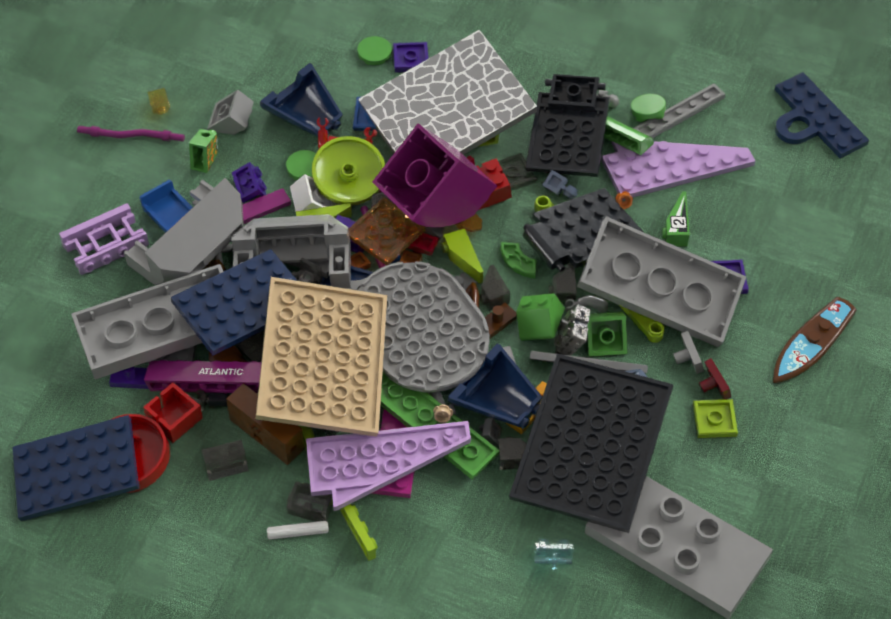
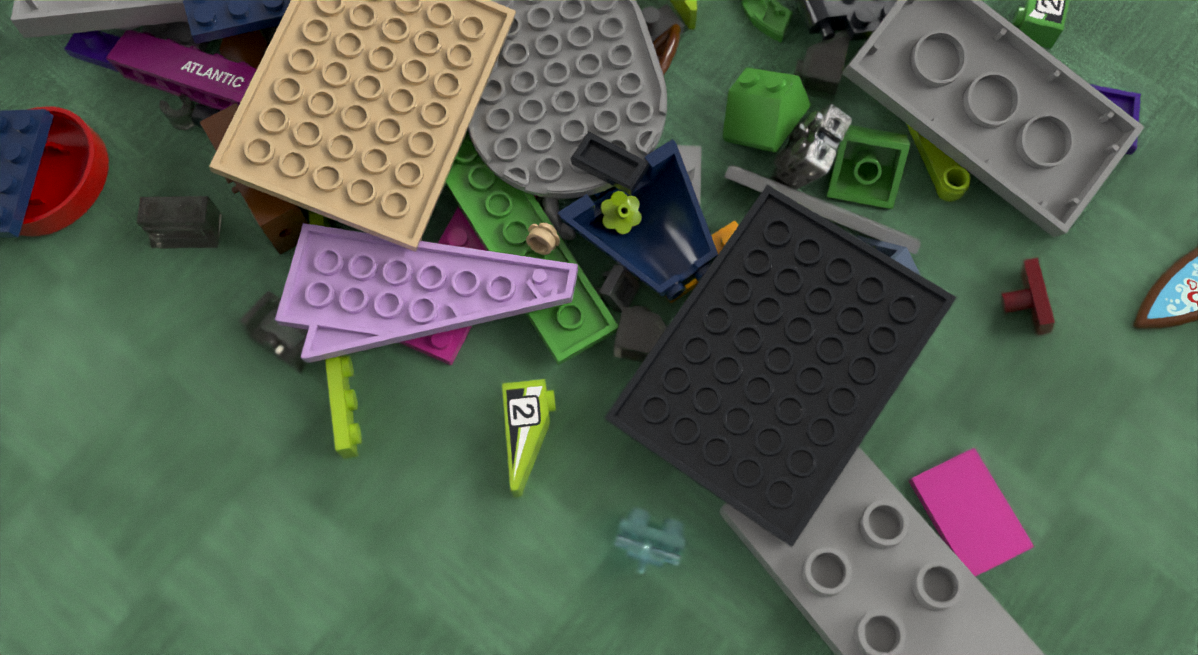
camera: 20 degrees right, 15 degrees up
red piece [143,382,203,443] -> none
white axle [267,521,329,539] -> none
clear smoke slope [479,265,510,311] -> none
reddish brown tile [485,303,517,339] -> none
light grey arm [565,295,608,313] -> none
light grey tile [673,331,704,374] -> none
lime tile [692,399,738,438] -> none
none -> slope [502,379,556,498]
none -> black tile [570,131,649,195]
none -> lime plant [600,191,642,234]
none -> dark pink tile [909,448,1034,577]

